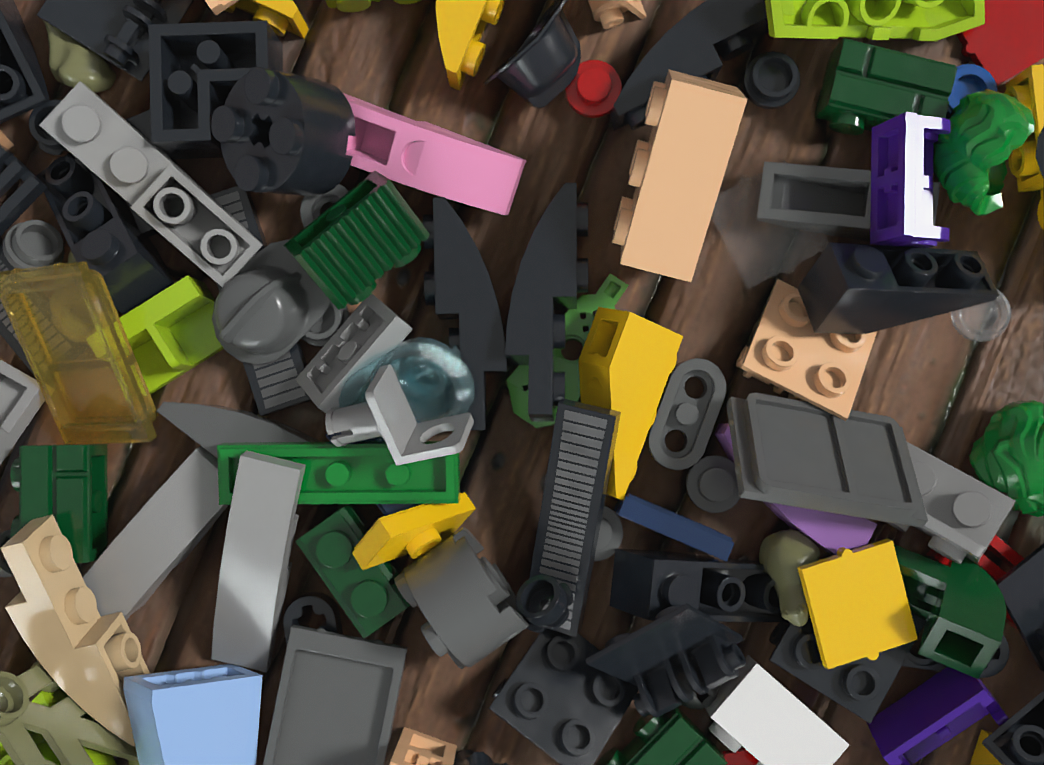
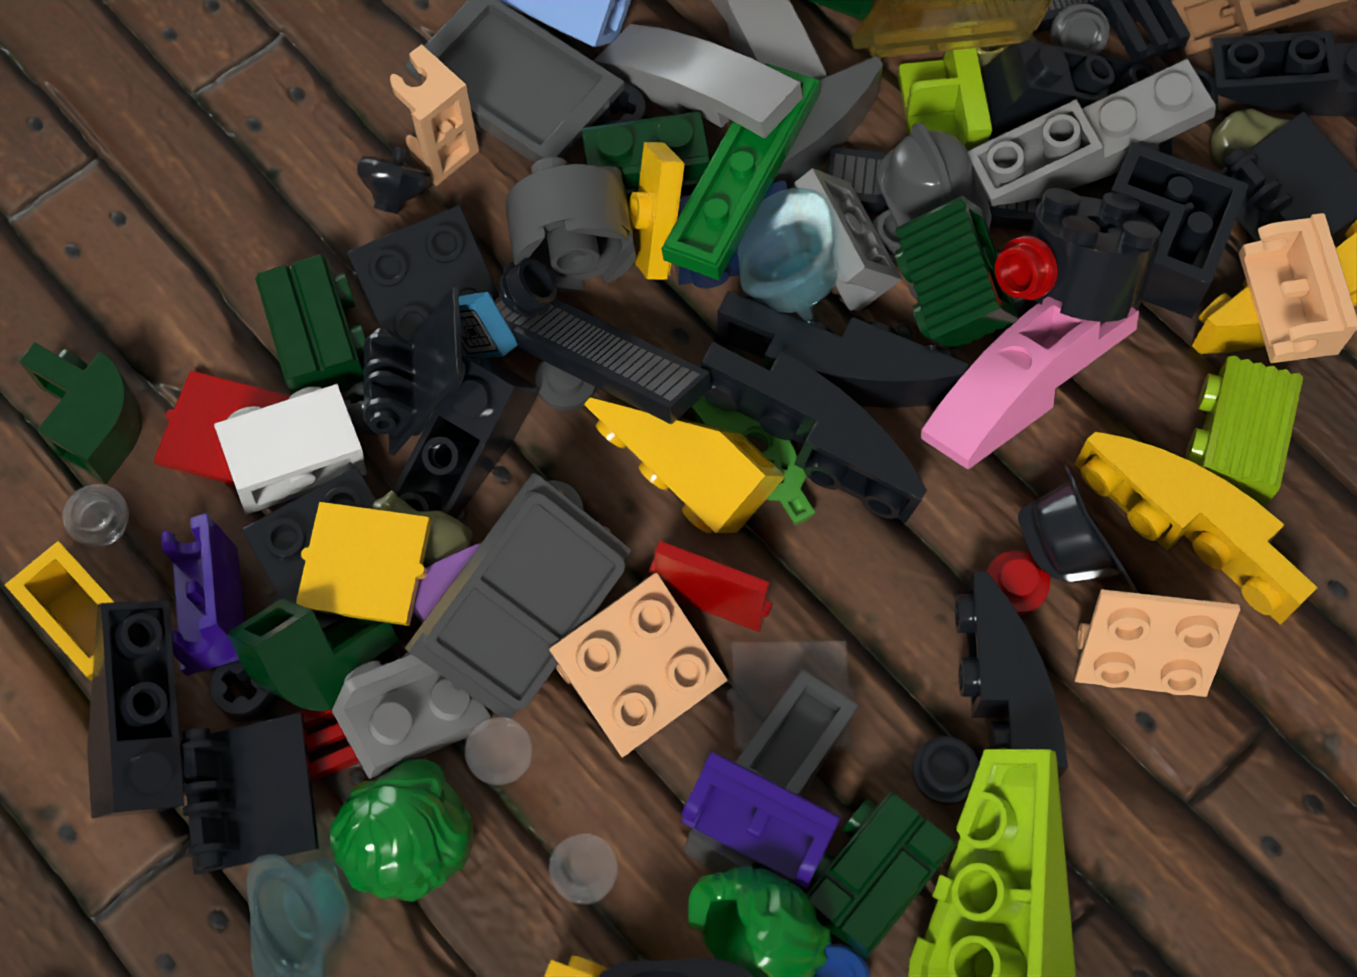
camera: 115 degrees right, 20 degrees down
light grey bracket [325,364,474,466] -> none
light nougat brick [612,69,747,282] -> none
dark blue tile [613,492,734,562] -> none
dark grey plate [646,358,726,470] -> none
black slope [797,243,999,334] -> none
none -> dark azure tile [459,292,518,358]
none -> clear plate [465,717,533,785]
none -> red piece [649,541,773,632]
none -> red plate [995,236,1058,300]

